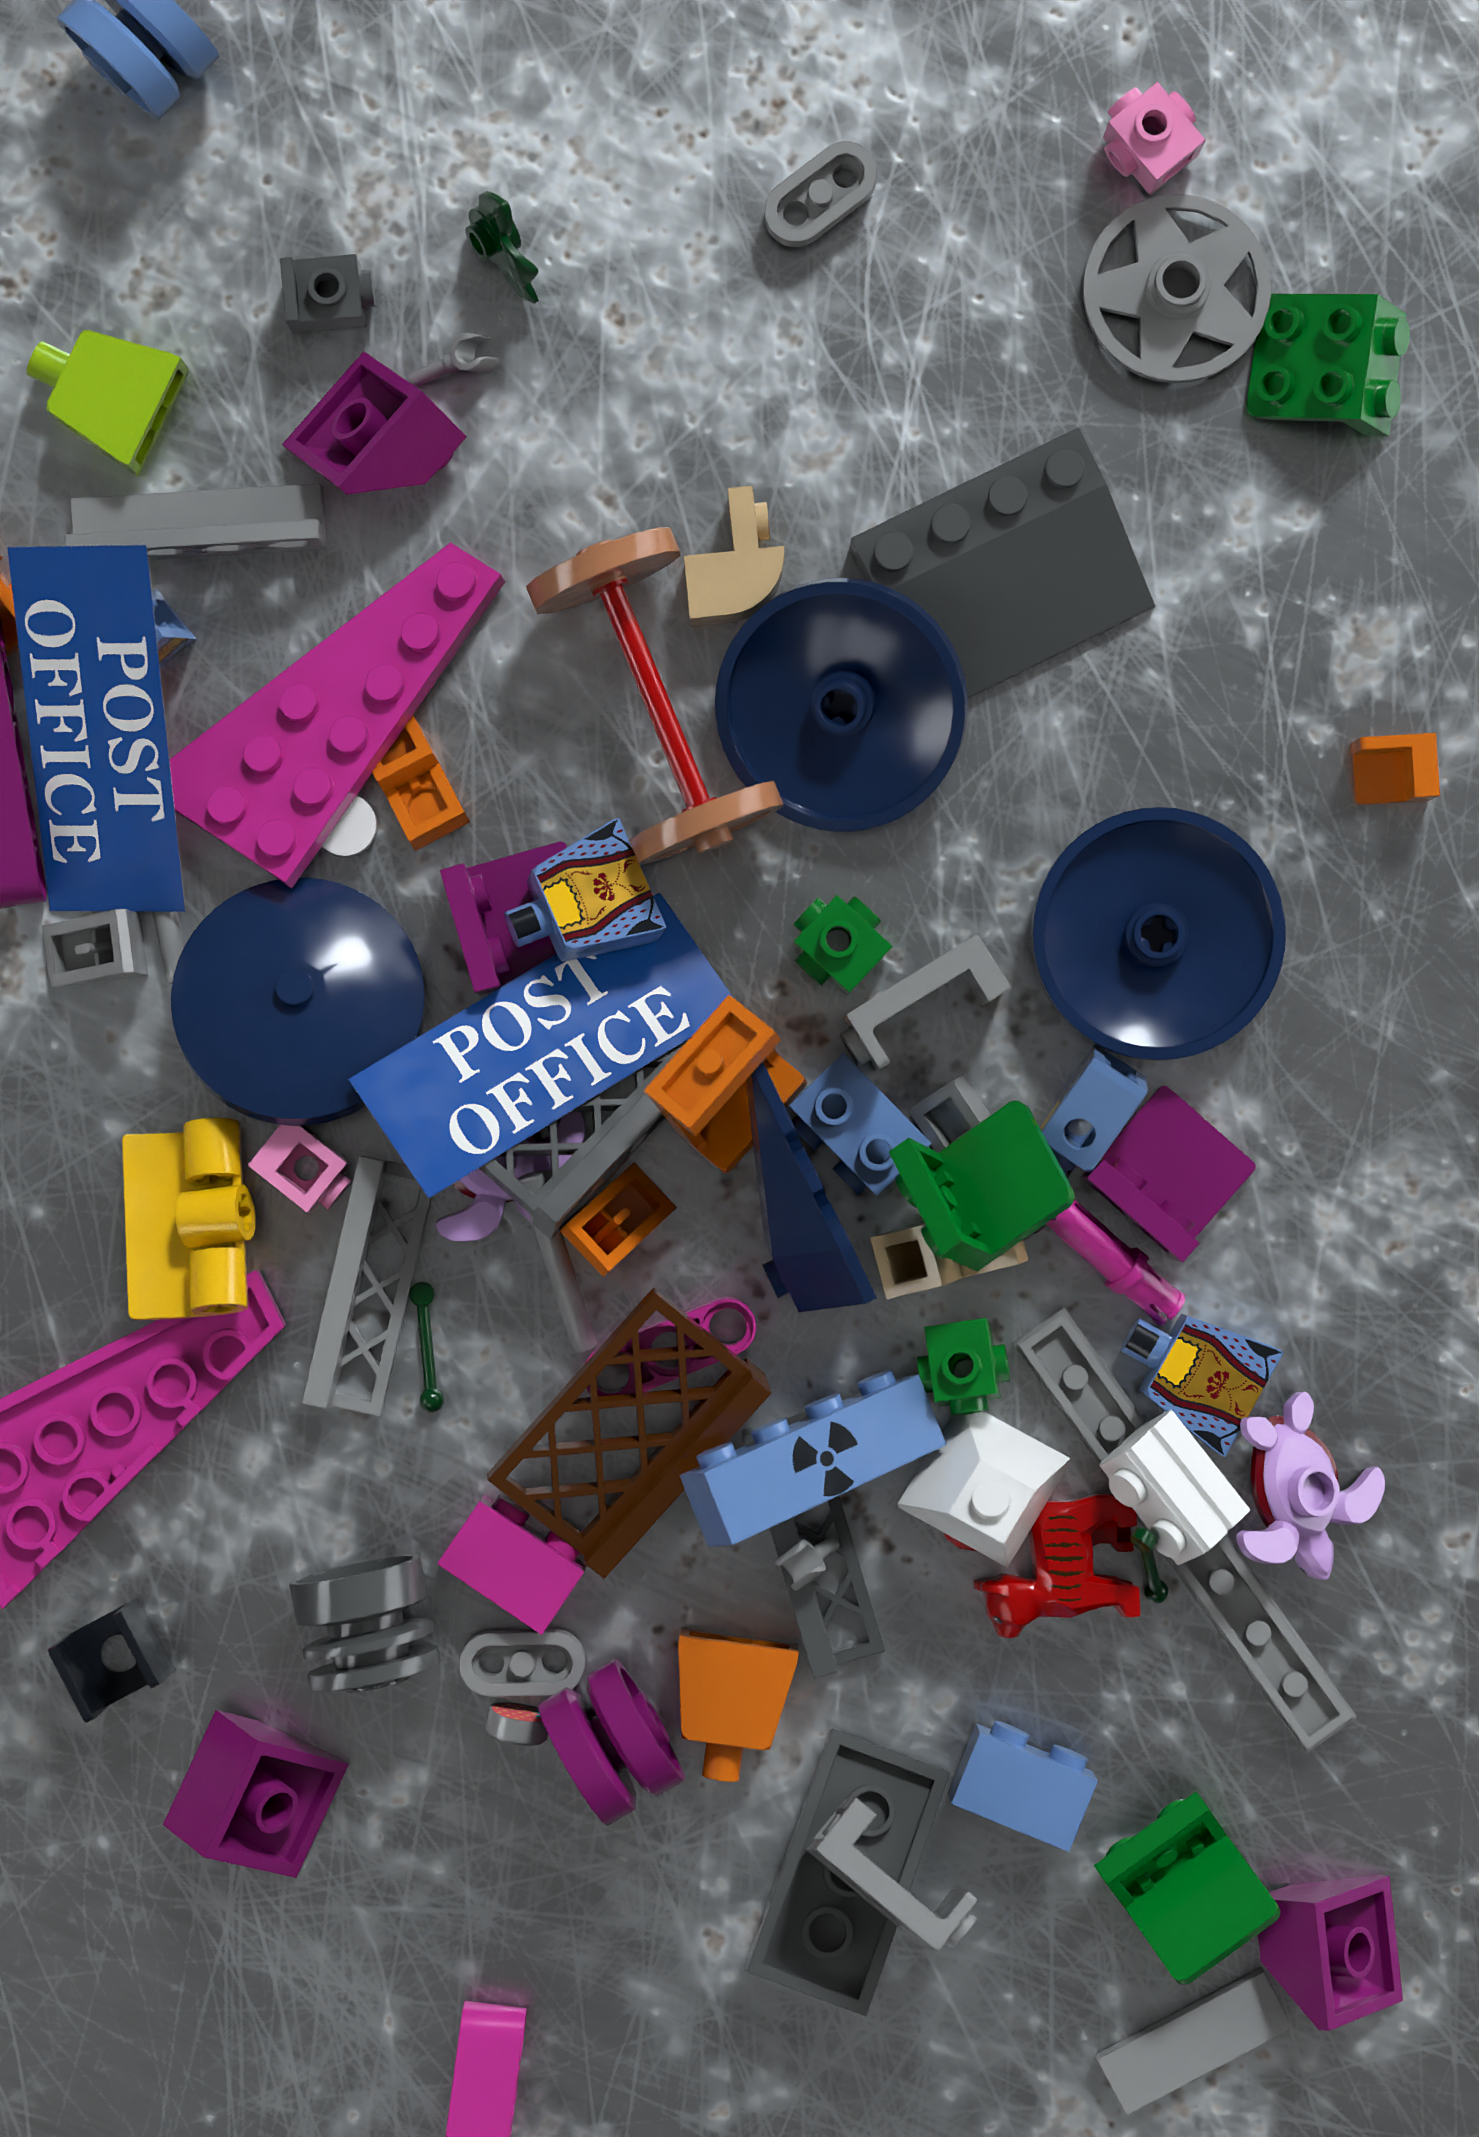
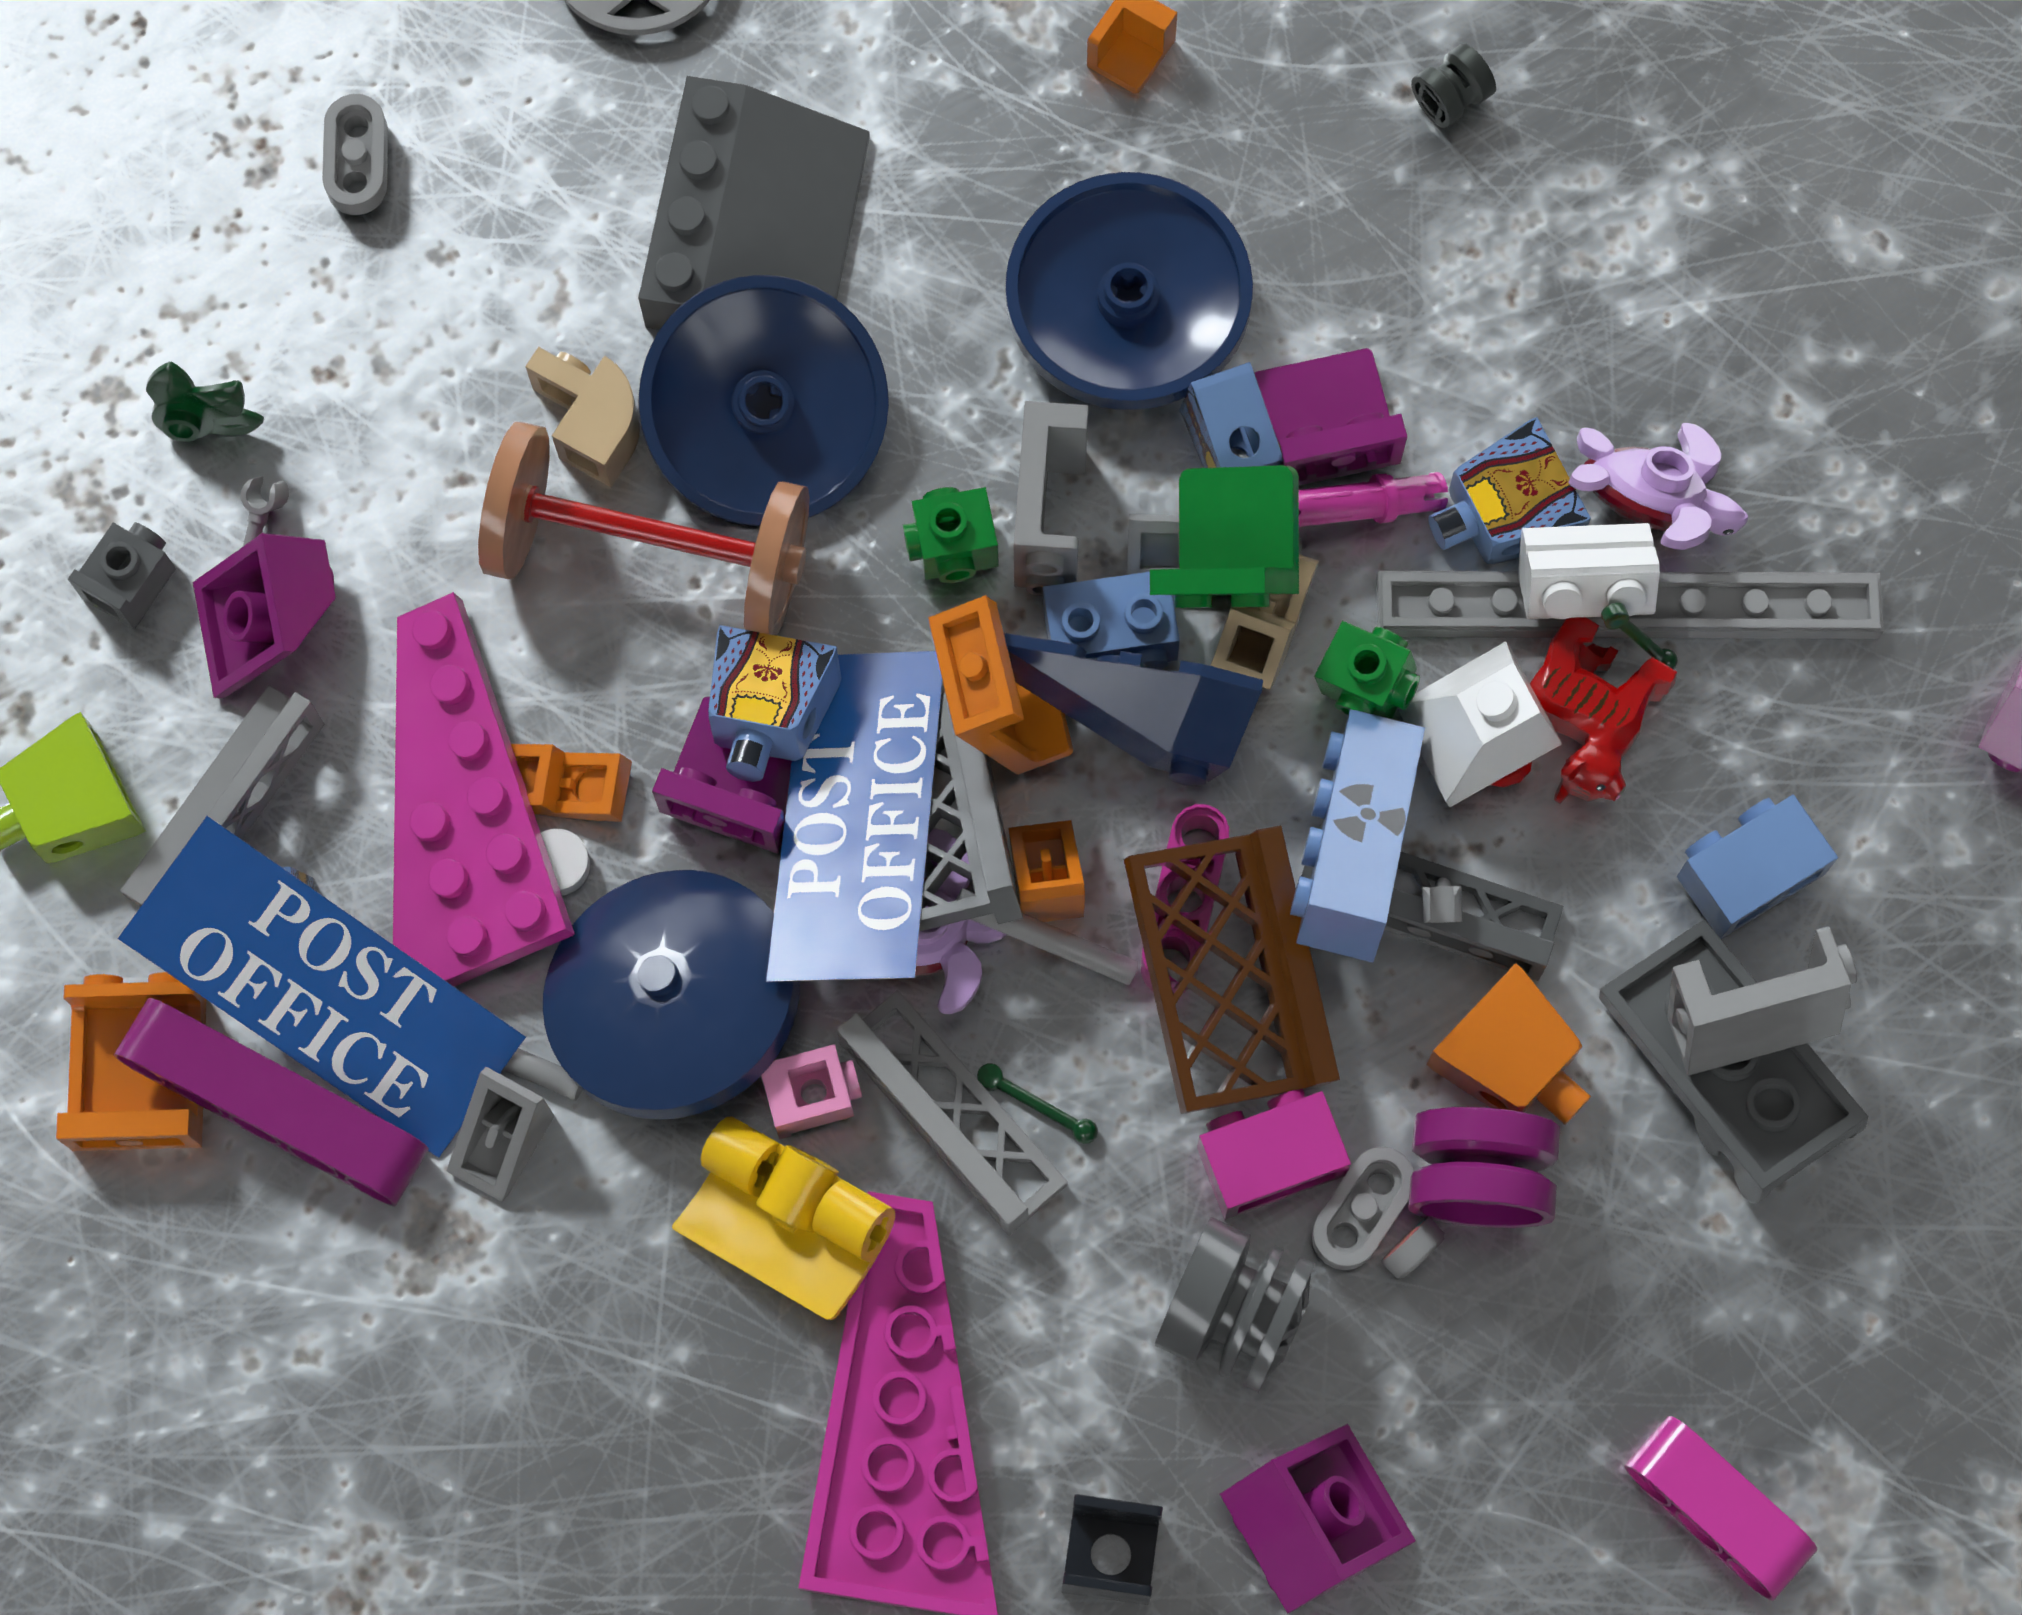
camera: 50 degrees left, 15 degrees down
green bracket [1093,1791,1280,1985] -> none

